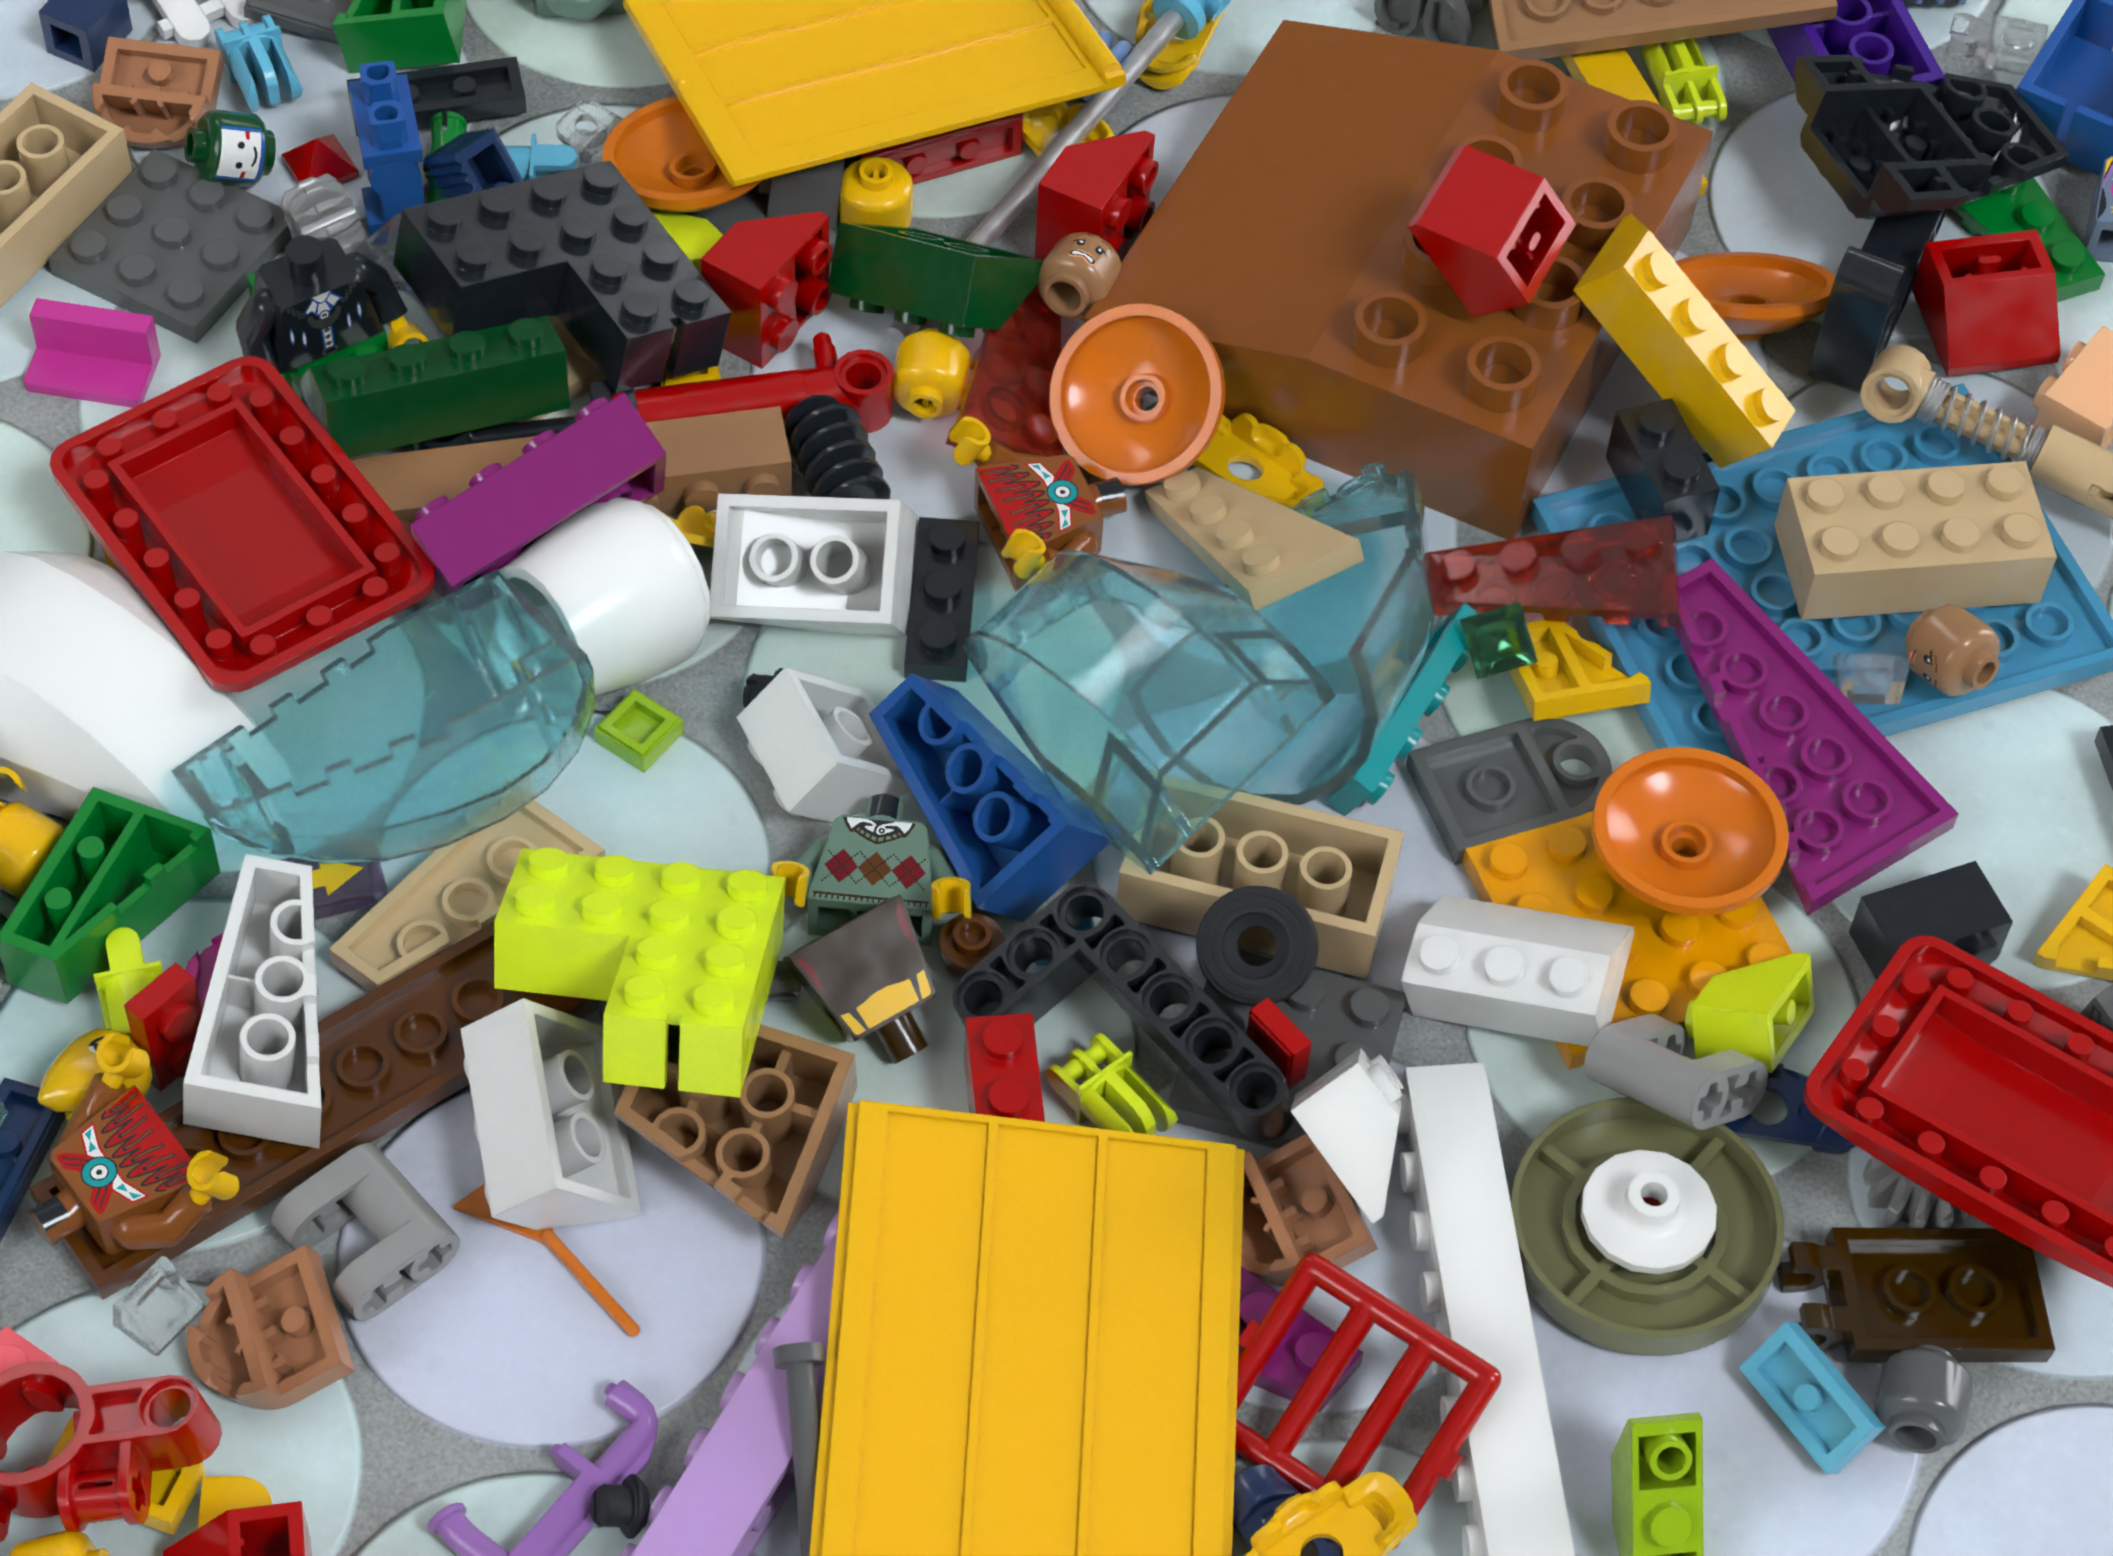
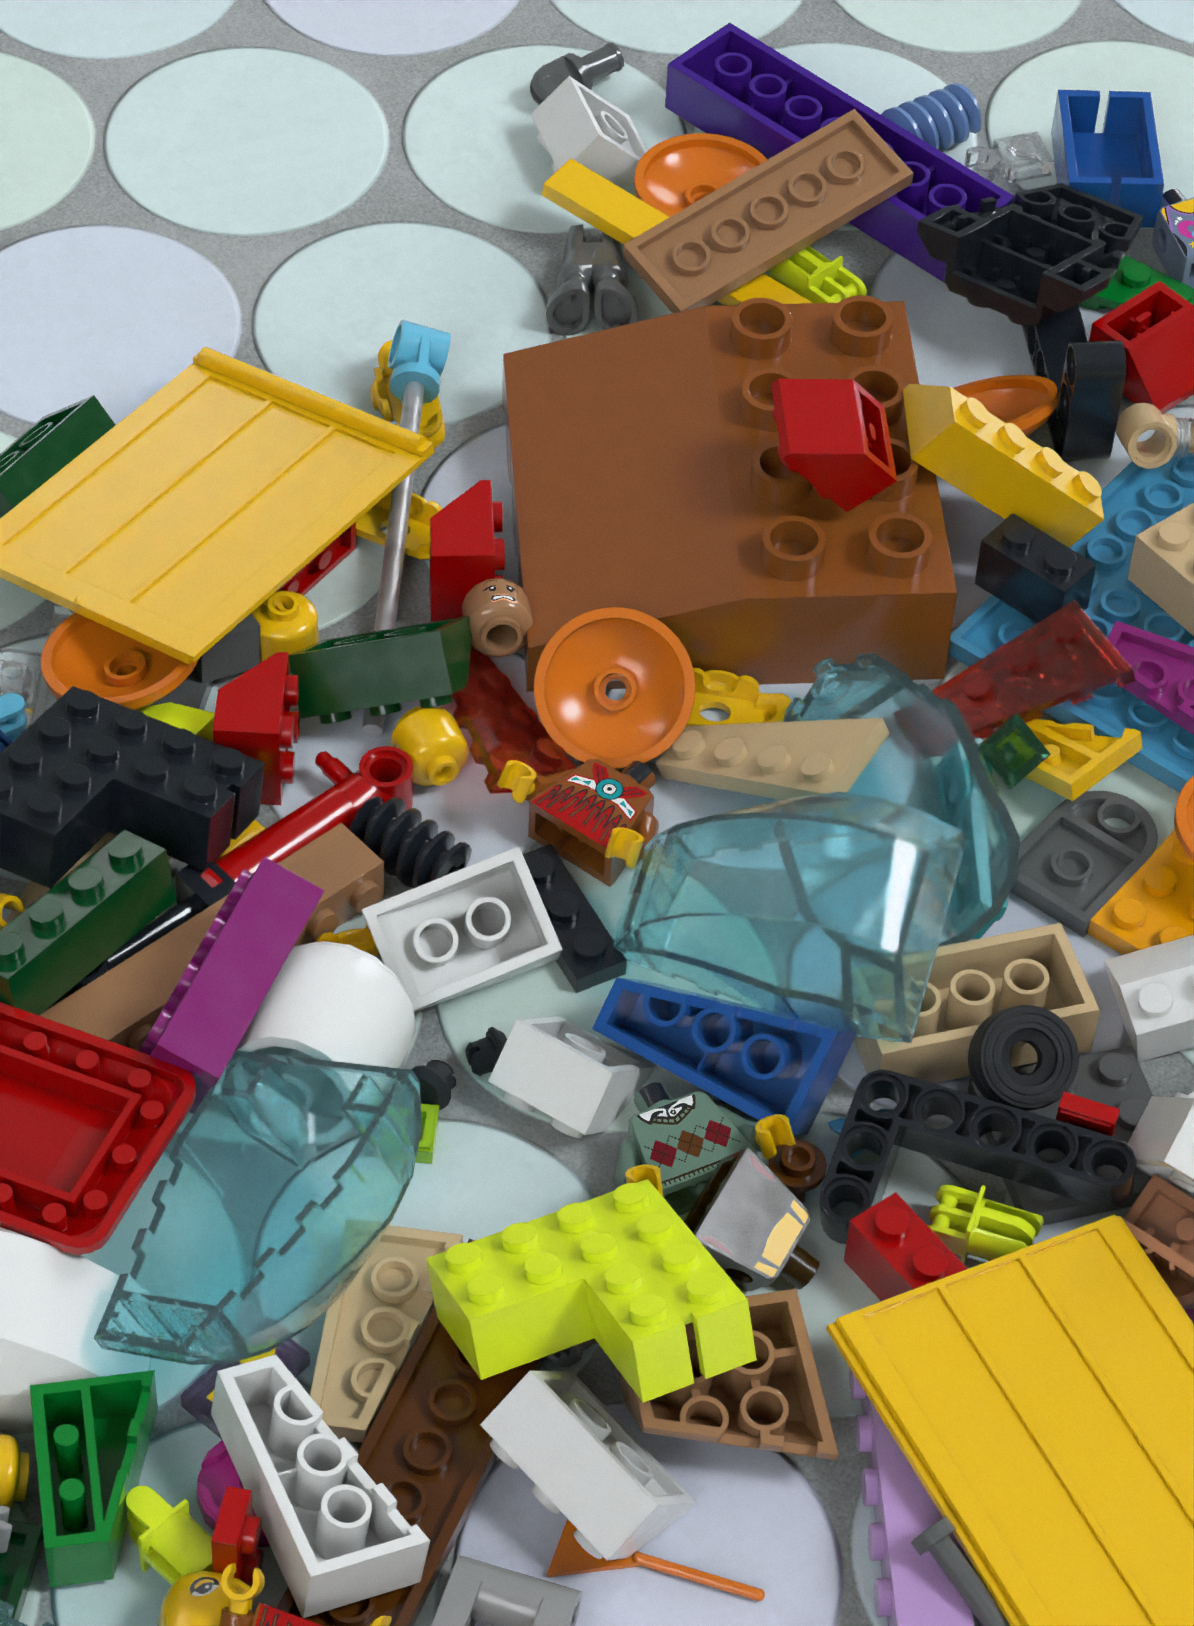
camera: 30 degrees left, 5 degrees down
none -> black piece [406,1060,456,1110]

